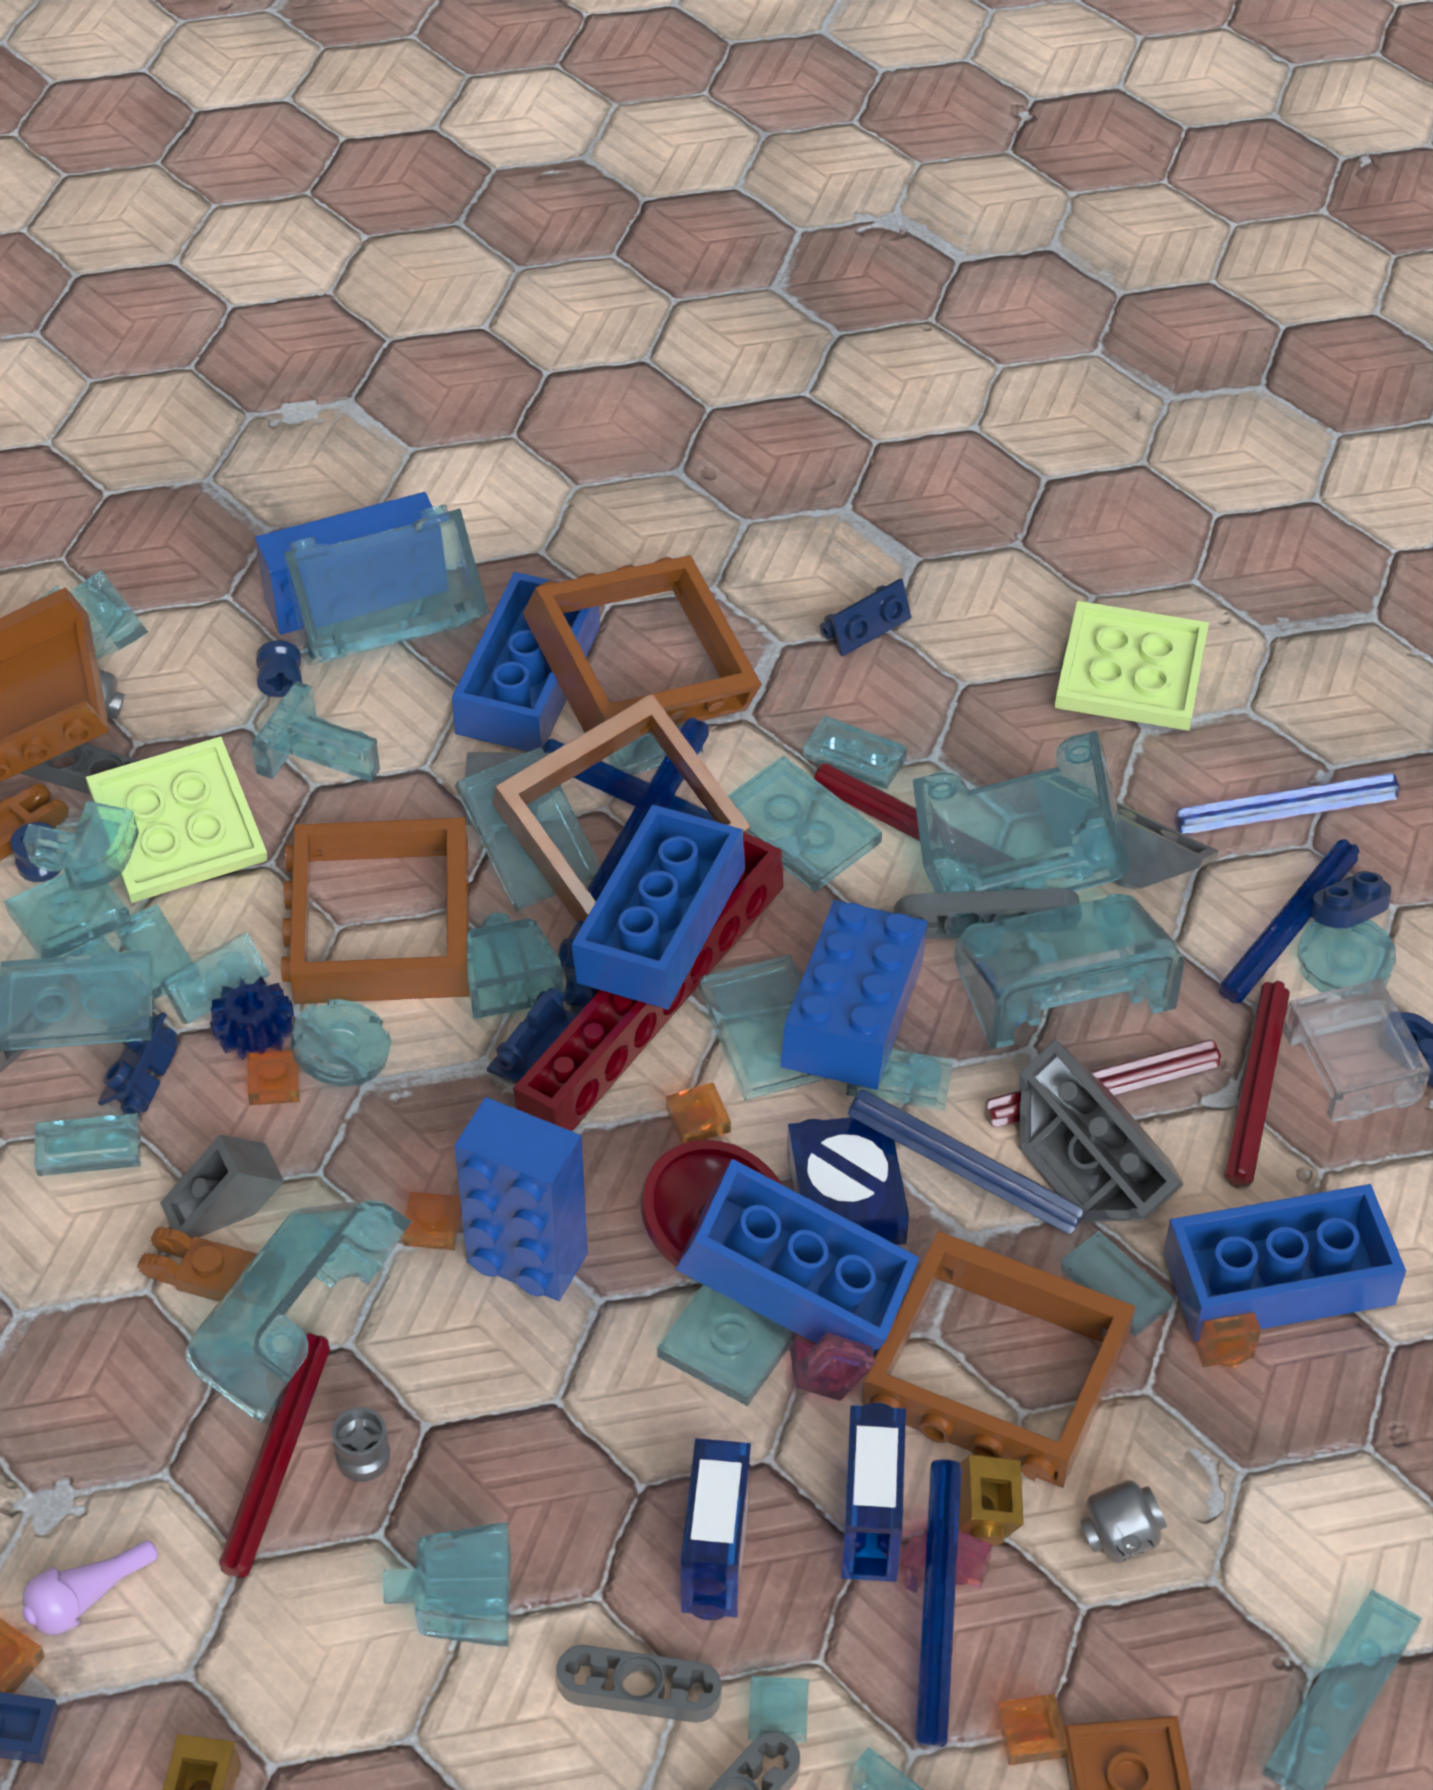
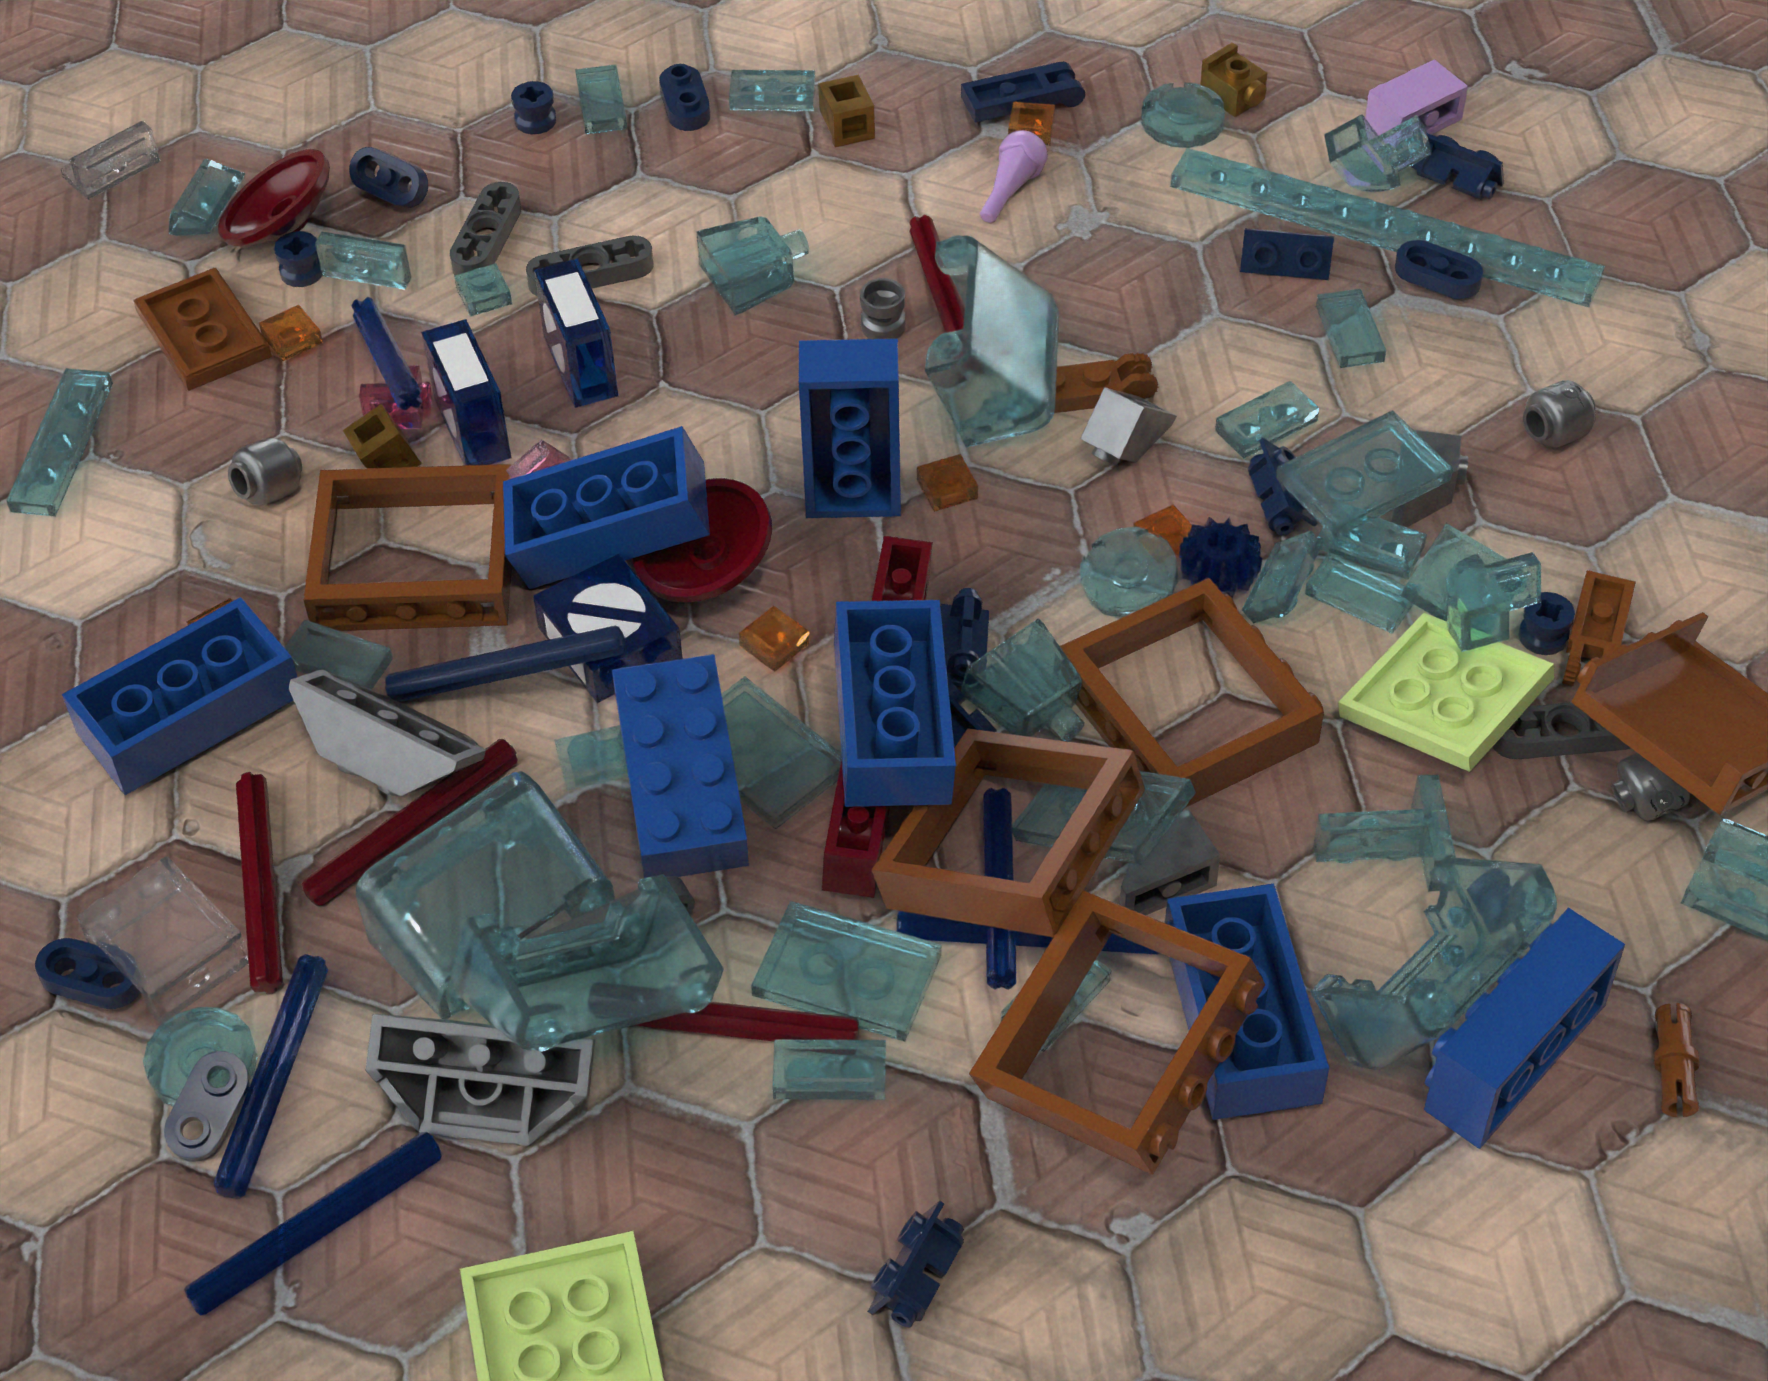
camera: 155 degrees right, 0 degrees up
none -> dark orange pin [1654,1003,1700,1117]

